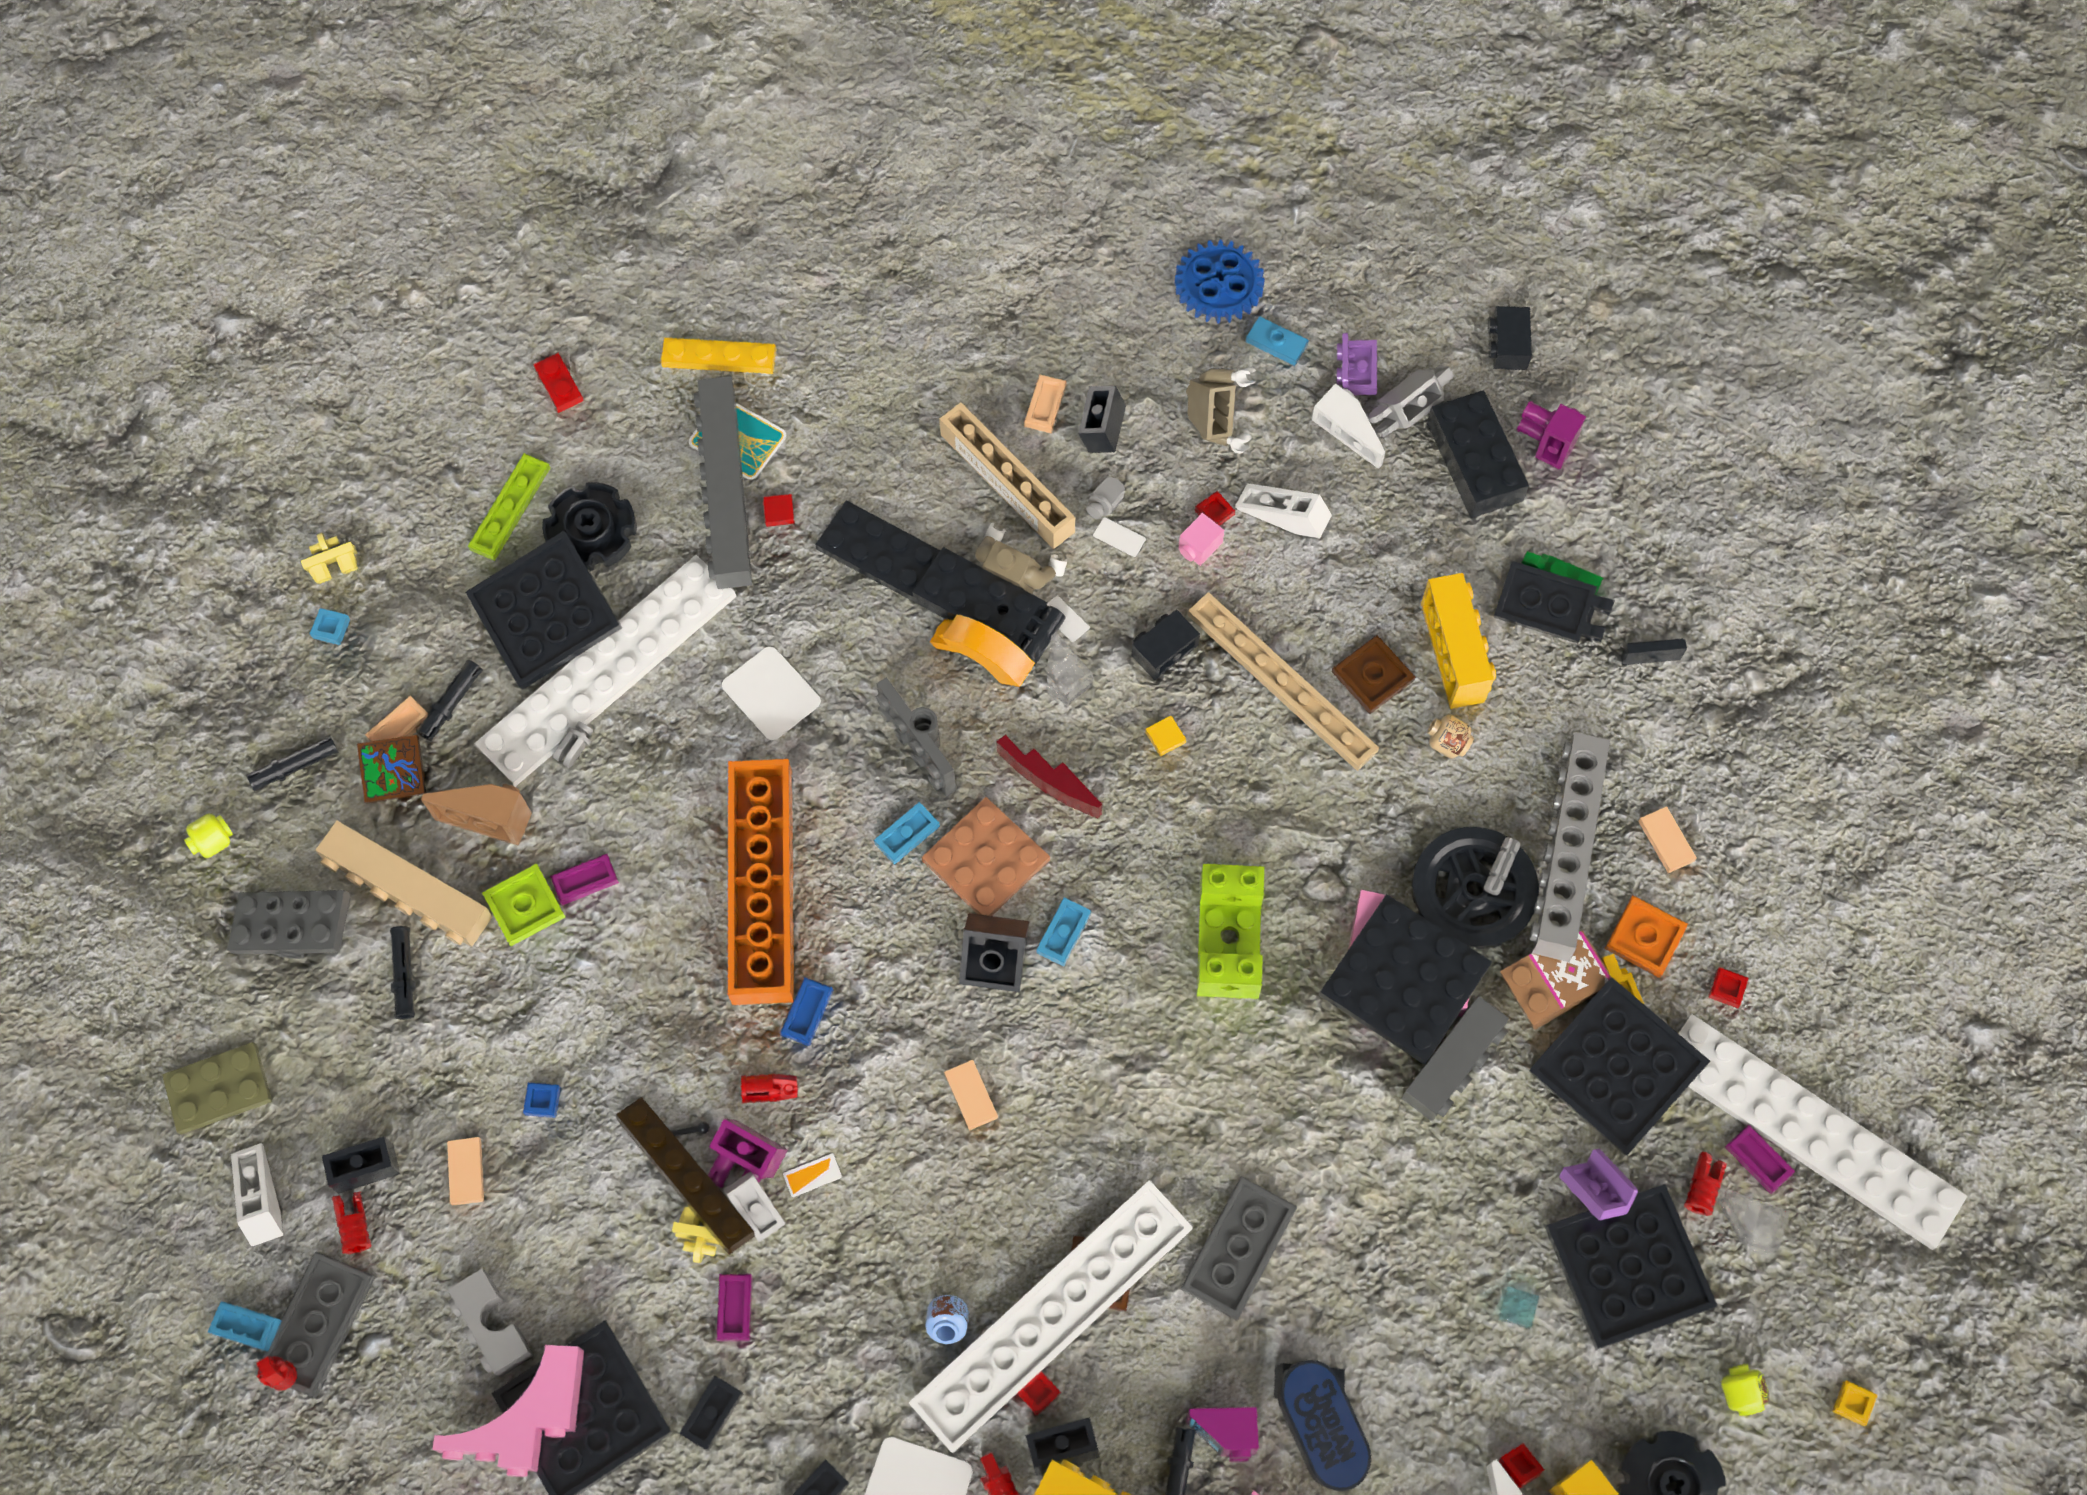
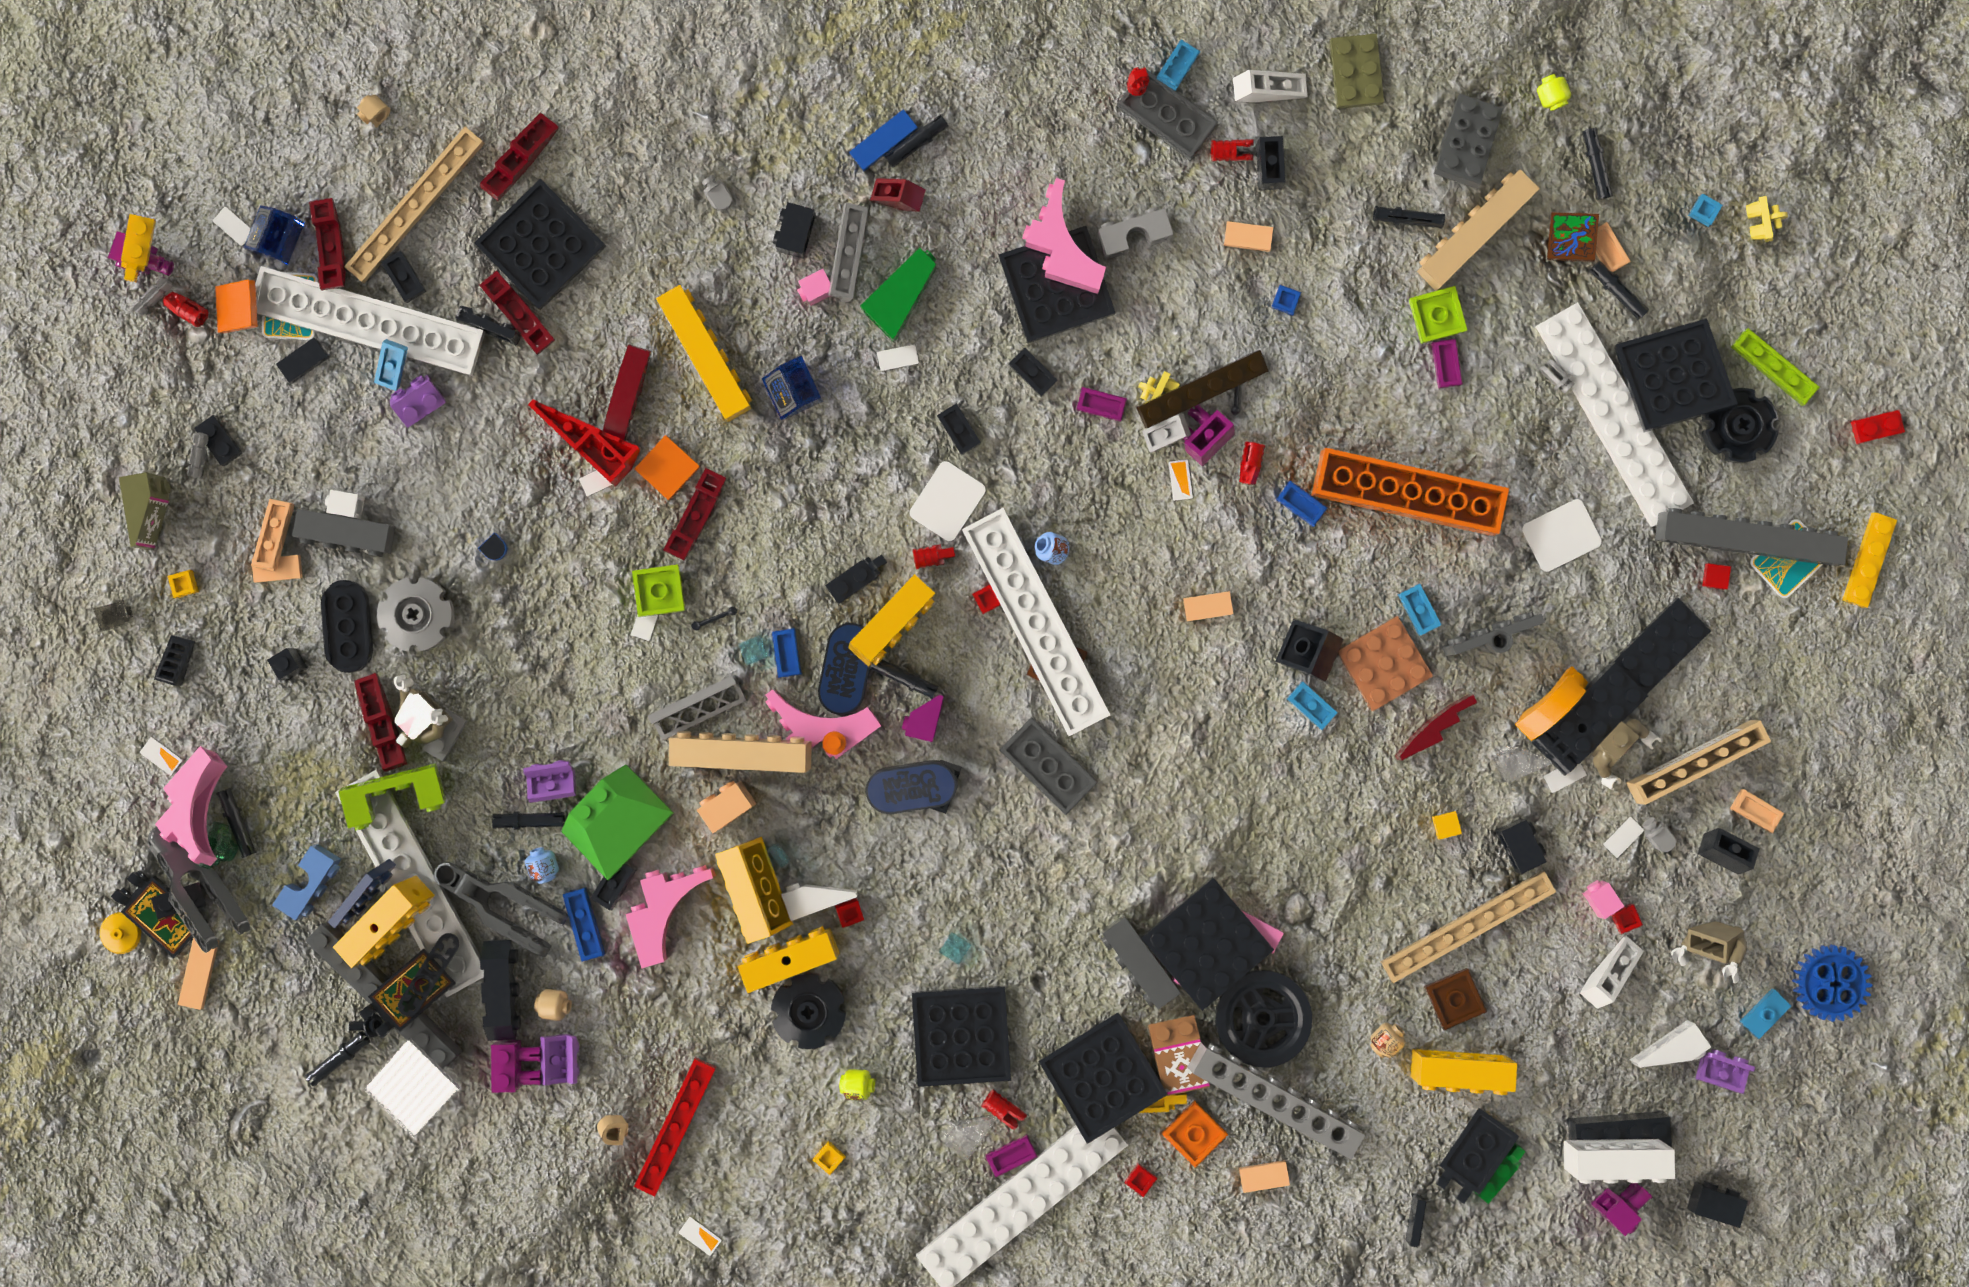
camera: 105 degrees right, 20 degrees up
medium nougat slope [421,784,532,846] -> none
black brick [1025,1417,1100,1475] -> none
lime plate [1197,864,1264,999] -> none
light grey hinge [1367,365,1454,438] -> none
light grey axle [1484,837,1520,895] -> none
medium lavender bracket [1559,1149,1638,1220] -> none
none -> white brick [1564,1139,1675,1184]

